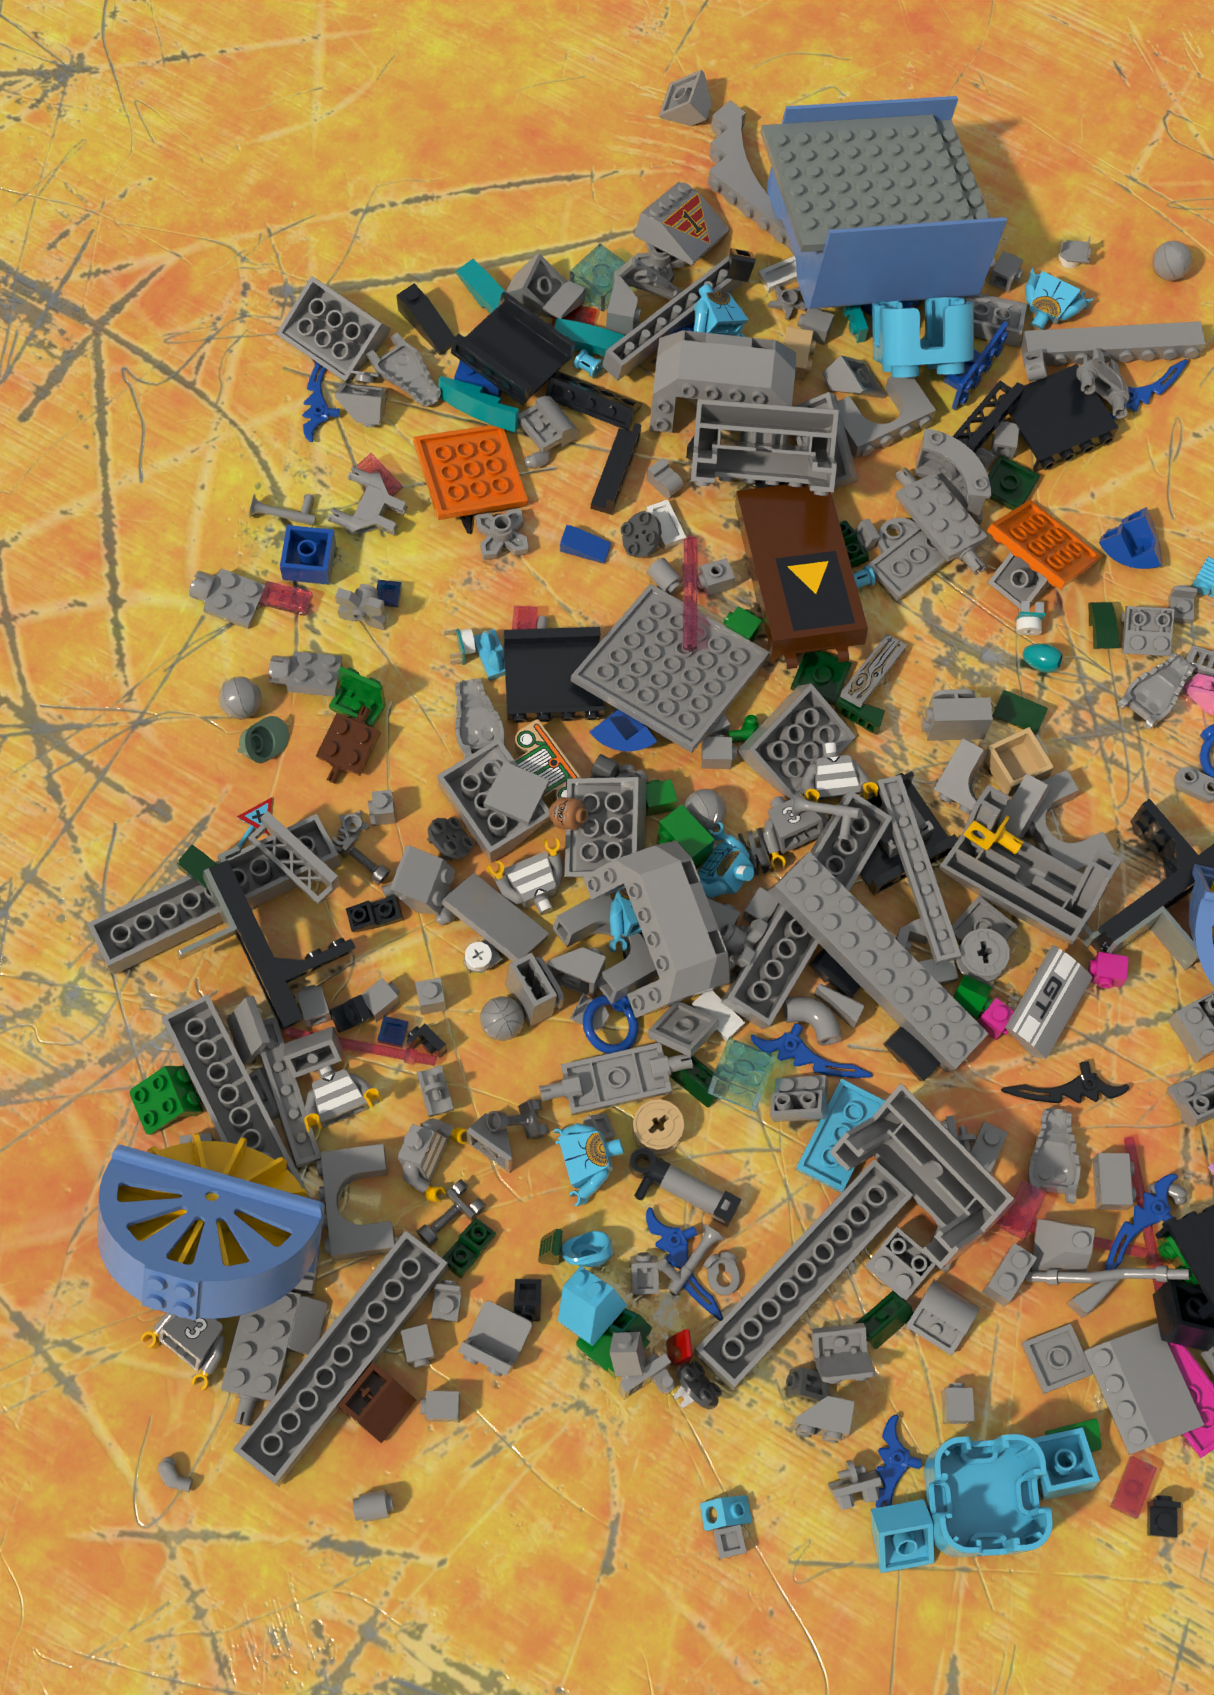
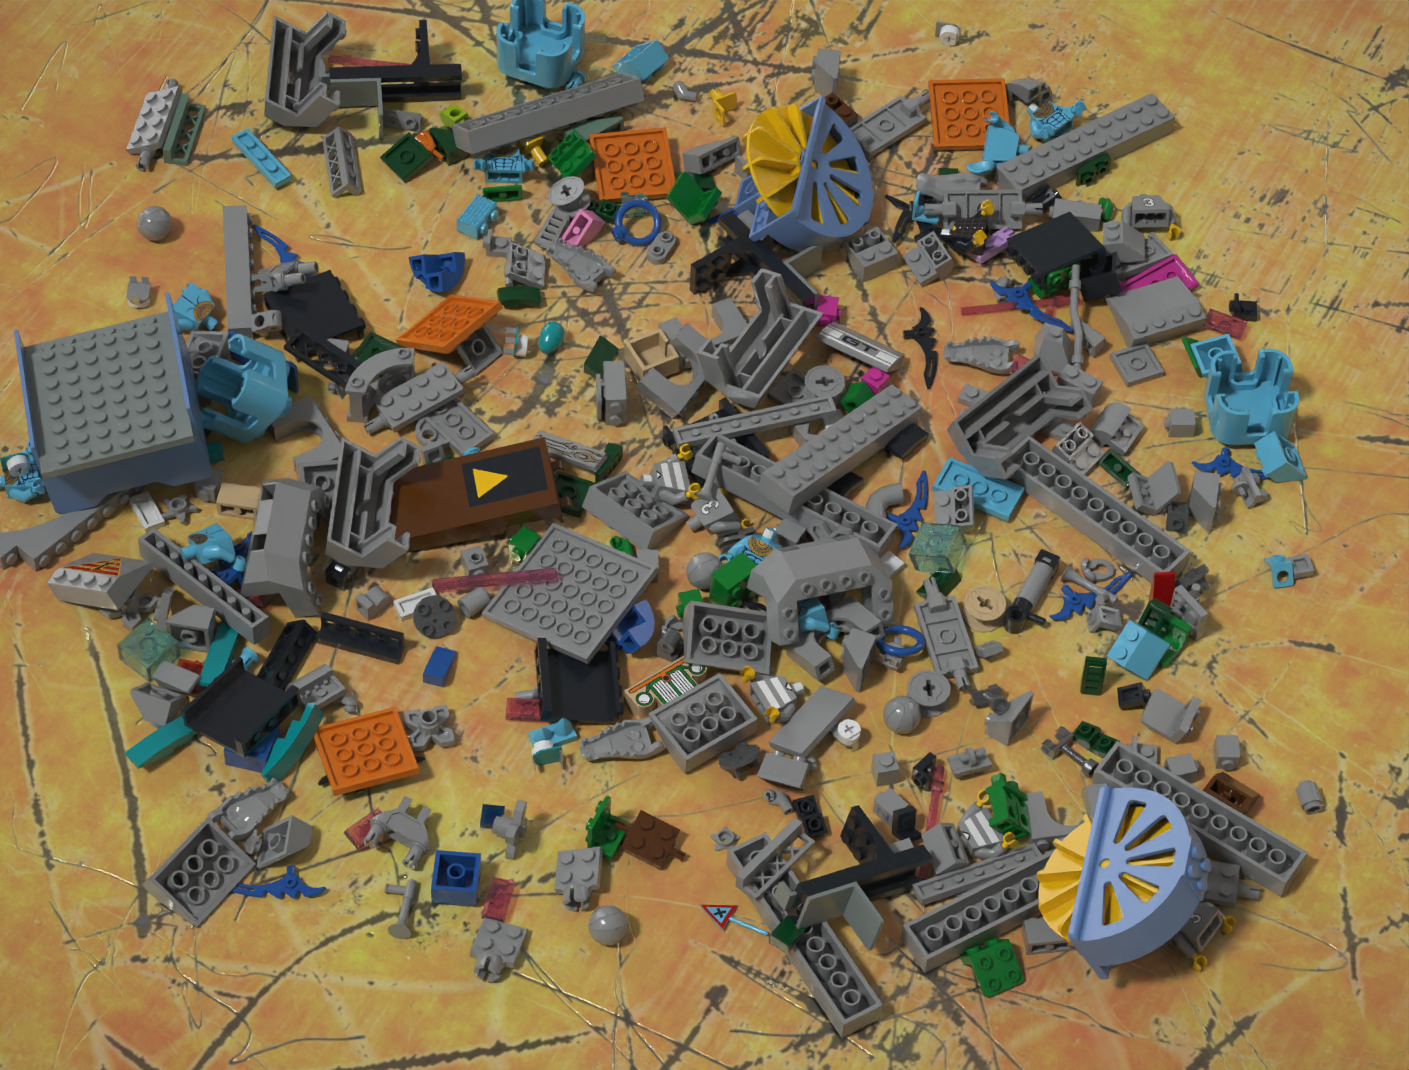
camera: 90 degrees left, 15 degrees down
light grey arm [158,1457,193,1493] -> none
light grey tile [227,996,270,1065] -> none
sand green piece [237,716,289,763] -> none
flat silver bar [332,829,391,885] -> none
light grey brick [368,790,396,826] -> none
clear blue plate [377,1016,409,1048] -> none
black slope [397,283,455,355] -> none
light grey torso [398,1118,468,1202] -> none
light grey tile [483,761,550,826] -> none
light grey brick [505,953,564,1027] -> none
medium nougat head [549,797,588,831] -> none
medium azure torso [554,1123,624,1206] -> none
medium azure hat [561,1231,613,1268] -> none
light grey brick [610,1332,646,1377] -> none
light grey tile [648,1002,719,1057] -> none
black slope [726,248,756,282] -> none
light grey slope [814,984,864,1028] -> none
light grey slope [822,355,887,399] -> none
yellow bracket [963,815,1024,855] -> none
light grey brick [1092,1153,1136,1210] -> none
none -> light grey piece [907,670,951,718]
none -> green hips [986,773,1032,840]

